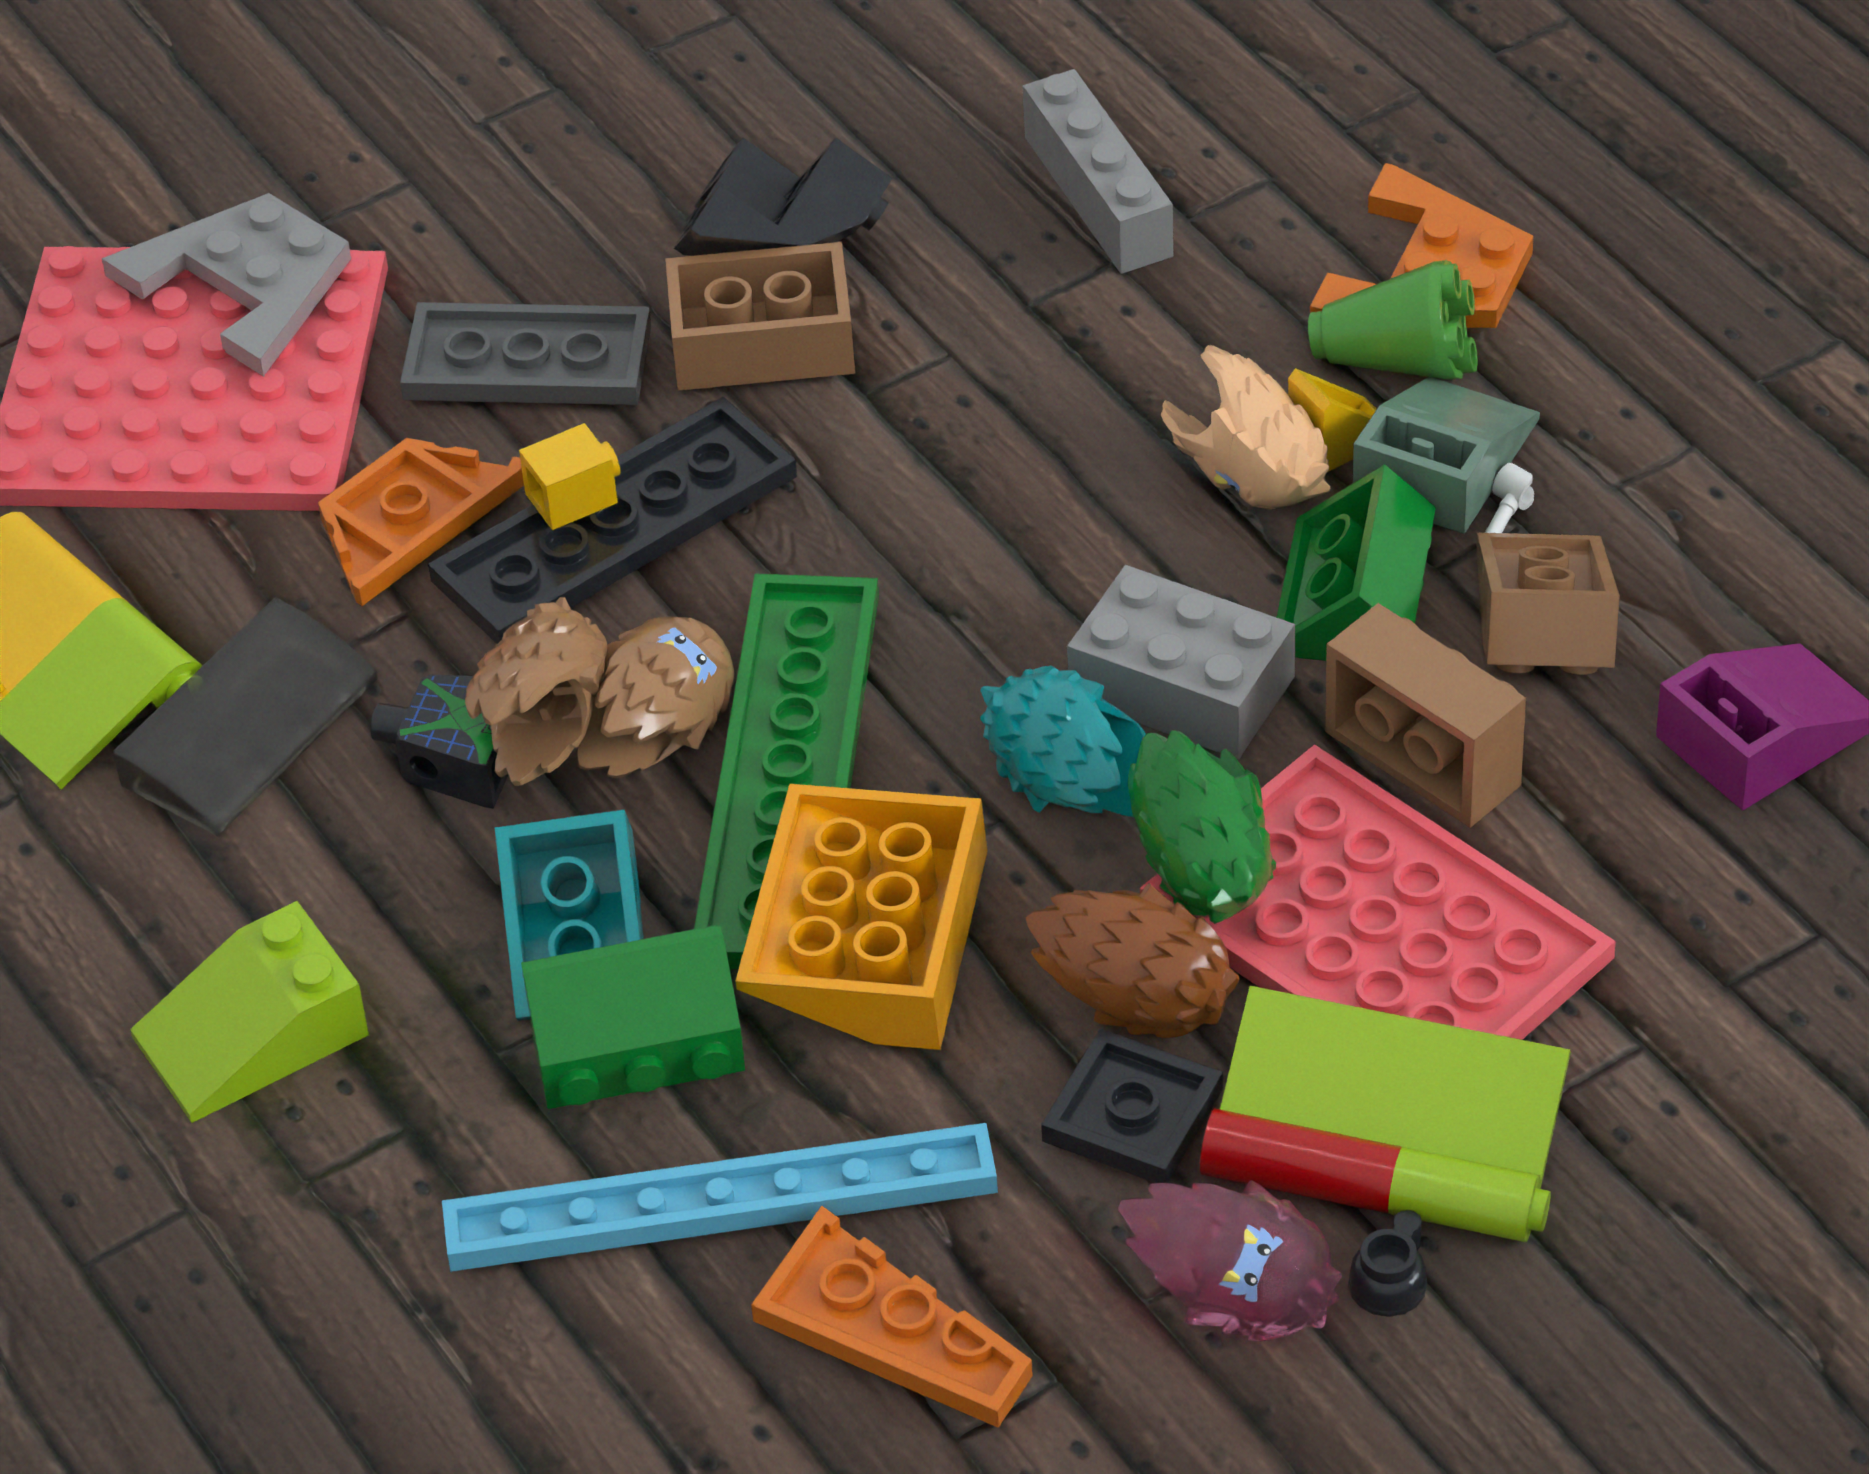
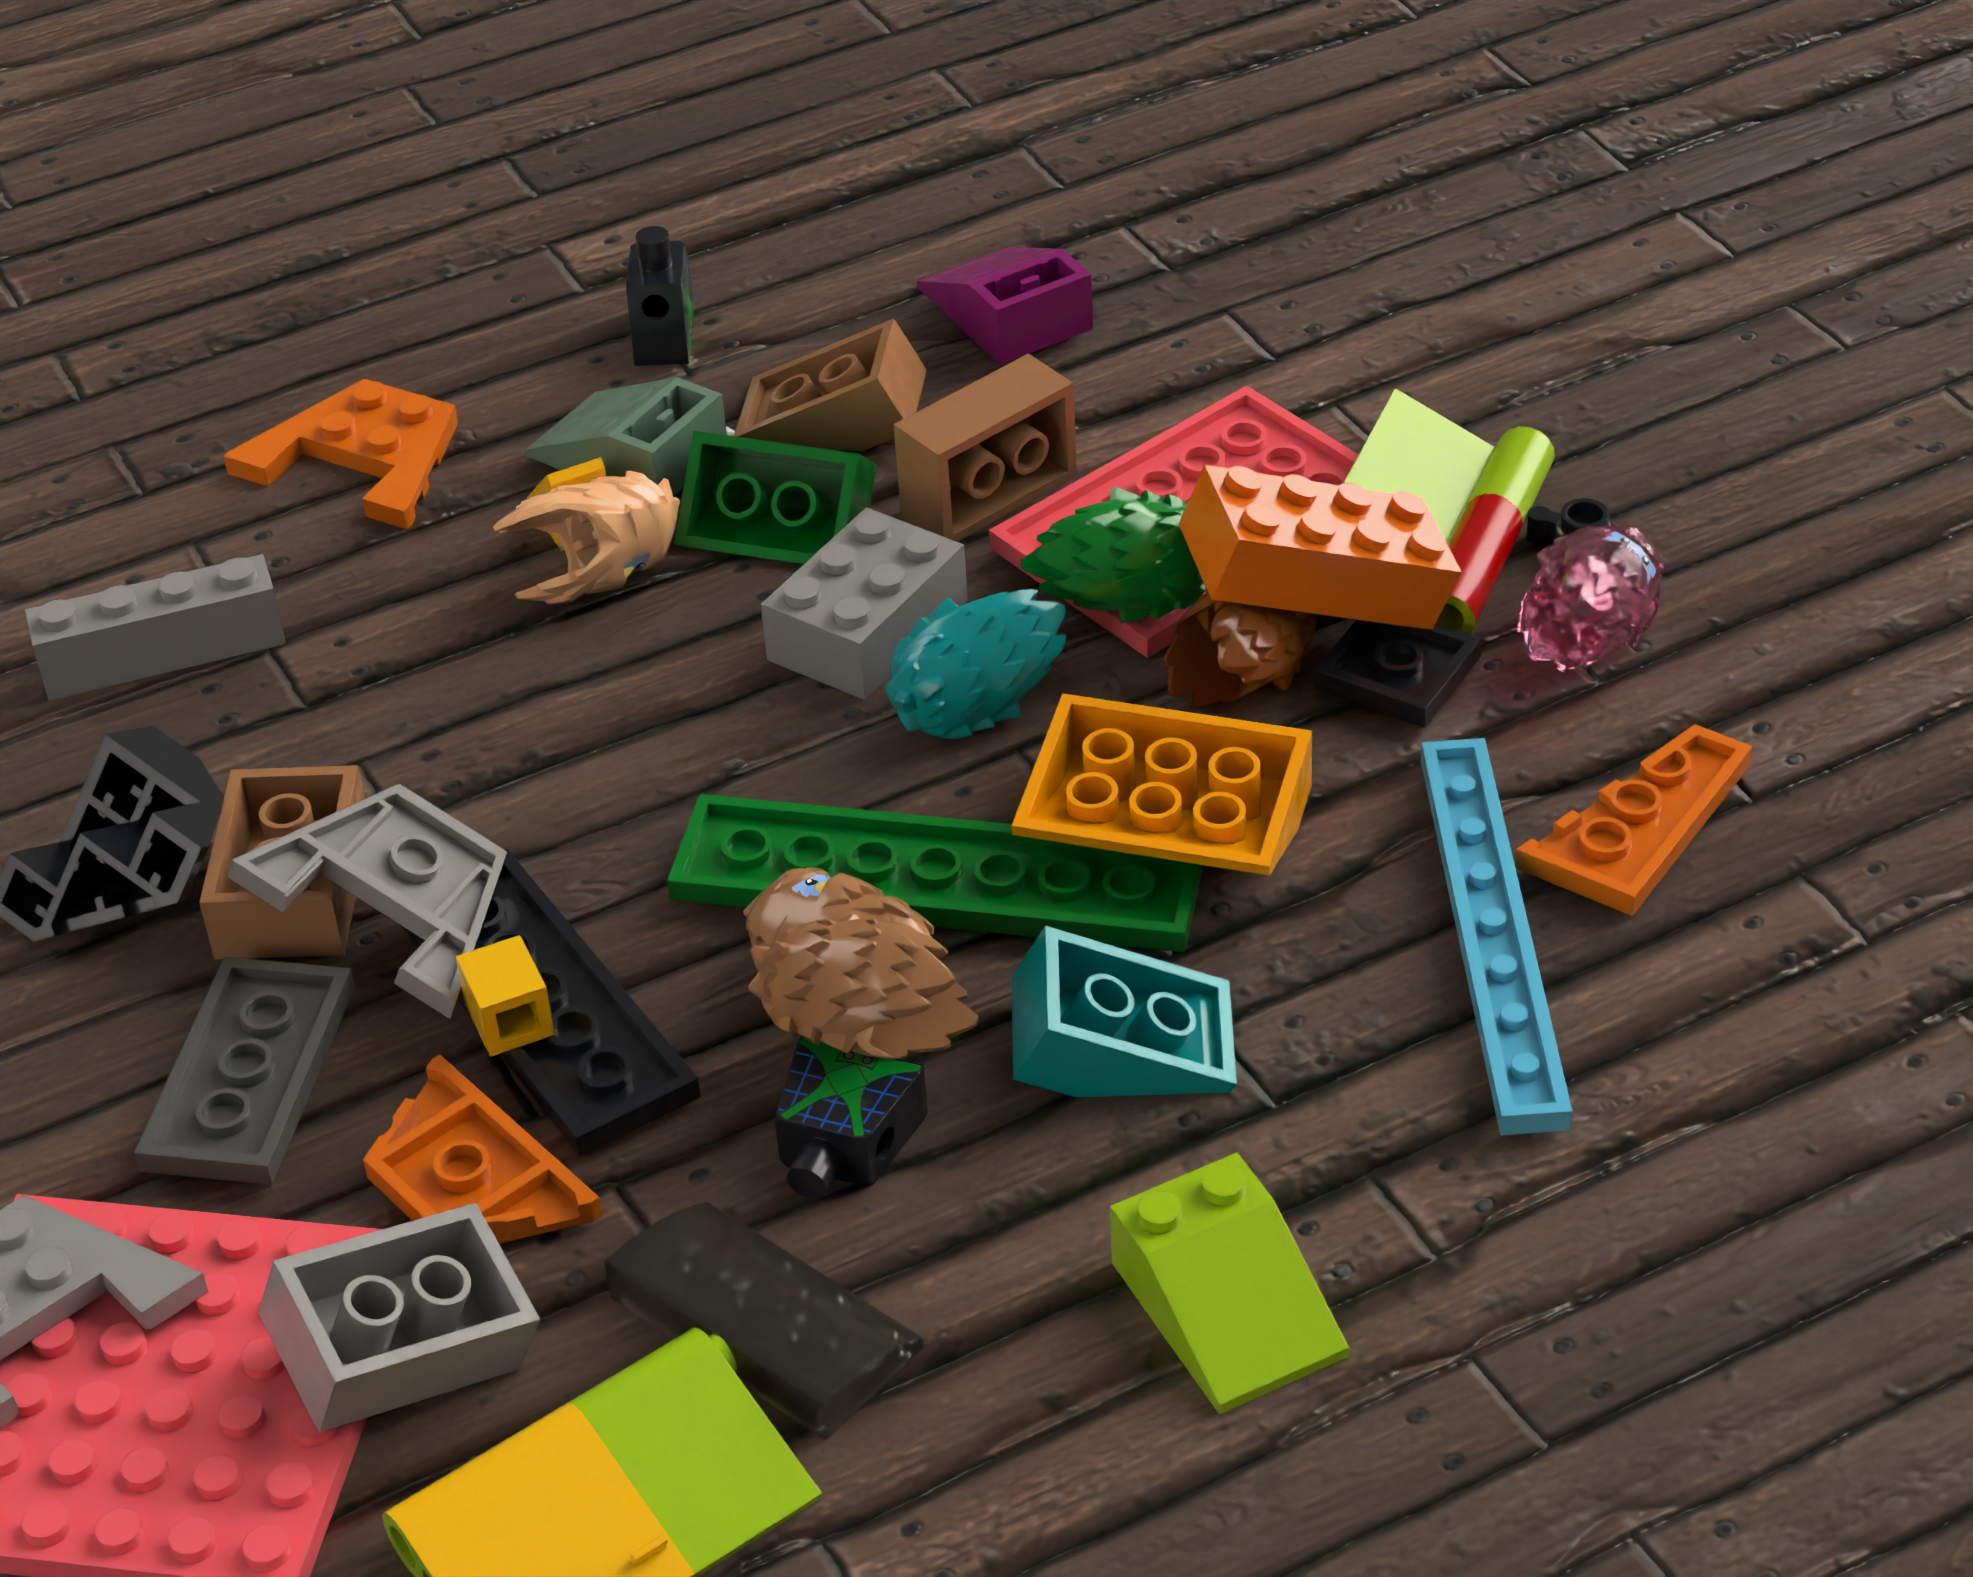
camera: 85 degrees left, 5 degrees down
green slope [521,924,745,1109] -> none
bright green cone [1308,260,1478,380] -> none
none -> light grey wing [227,784,507,1019]
none -> light grey brick [258,1203,540,1433]
none -> black torso [626,226,695,366]
none -> orange brick [1178,465,1461,630]

